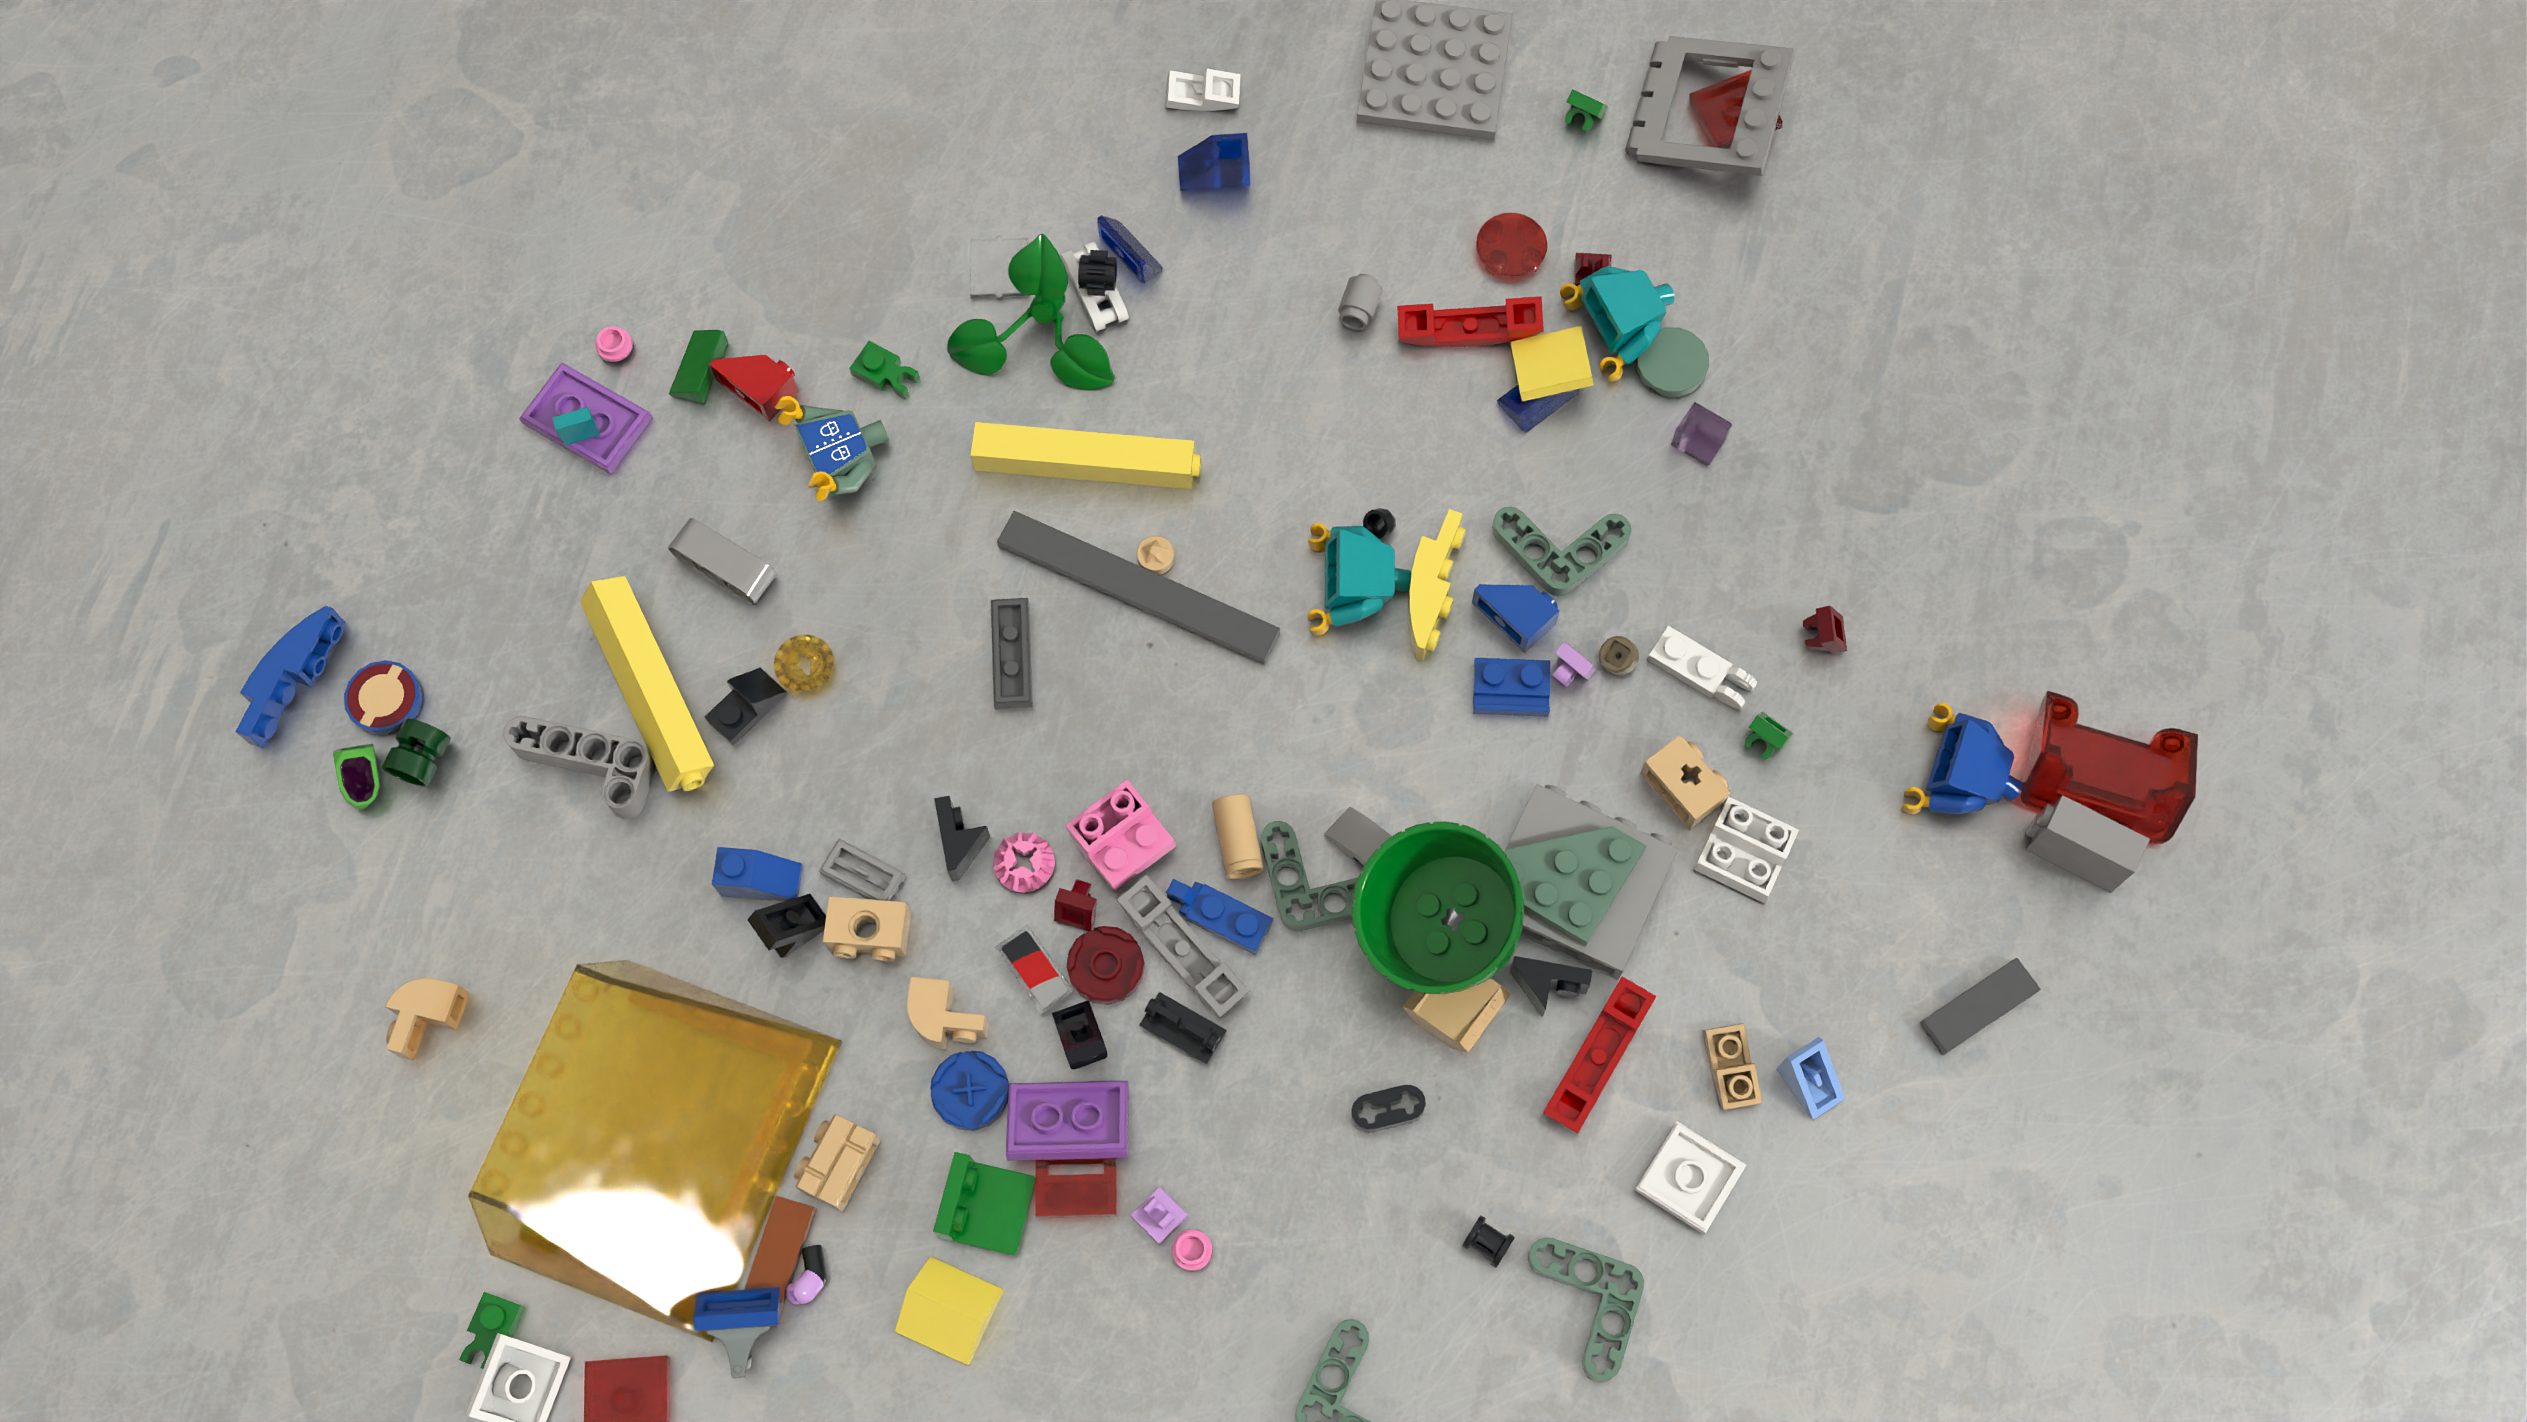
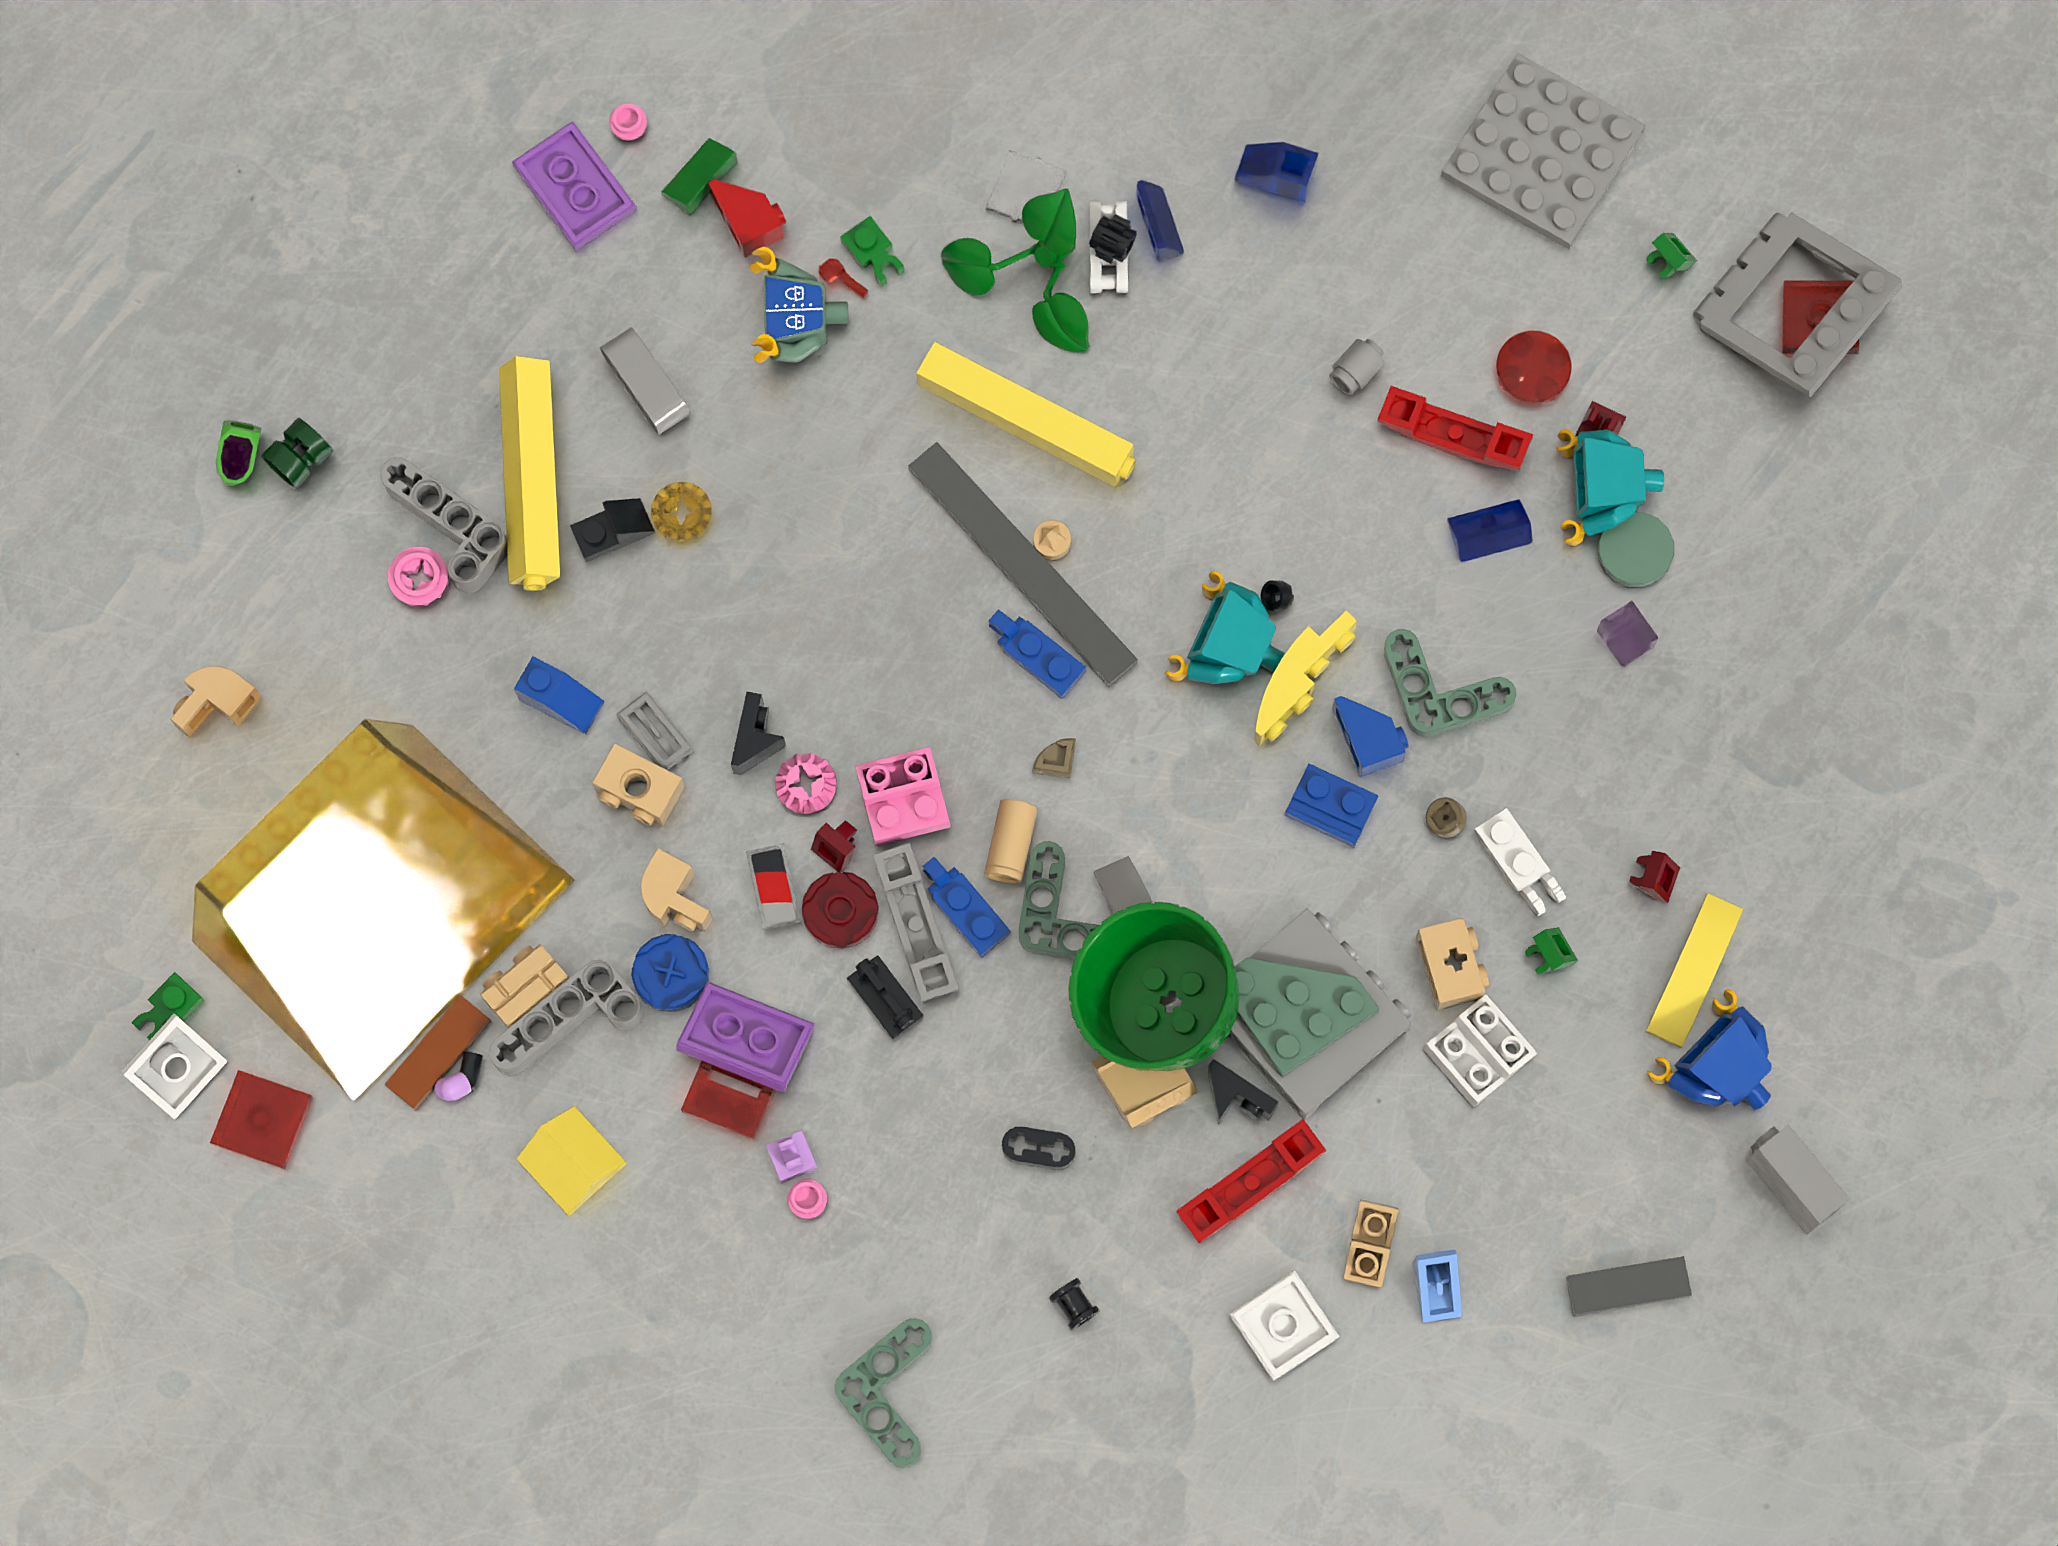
camera: 25 degrees right, 5 degrees up
blue slope [235,606,345,749] -> none
tile [344,660,423,735] -> none
teal tile [552,407,601,446] -> none
blue piece [693,1287,781,1379] -> none
black slope [748,893,826,958] -> none
green bracket [933,1152,1036,1256] -> none
dark grey tile [991,598,1033,709] -> none
black slope [1052,1000,1108,1069] -> none
white slope [1165,69,1241,111] -> none
light yellow tile [1511,326,1594,402] -> none
sand green beam [1528,1237,1644,1382] -> none
lavender tile [1552,641,1598,687] -> none
clear red windscreen [2020,691,2198,844] -> none
none -> bright pink gear [388,547,448,607]
none -> light grey beam [489,960,644,1076]
none -> clear red hand [818,258,869,298]
none -> blue hinge [989,609,1086,699]
none -> dark tan tile [1032,738,1076,778]
none -> light yellow slope [1646,893,1743,1048]

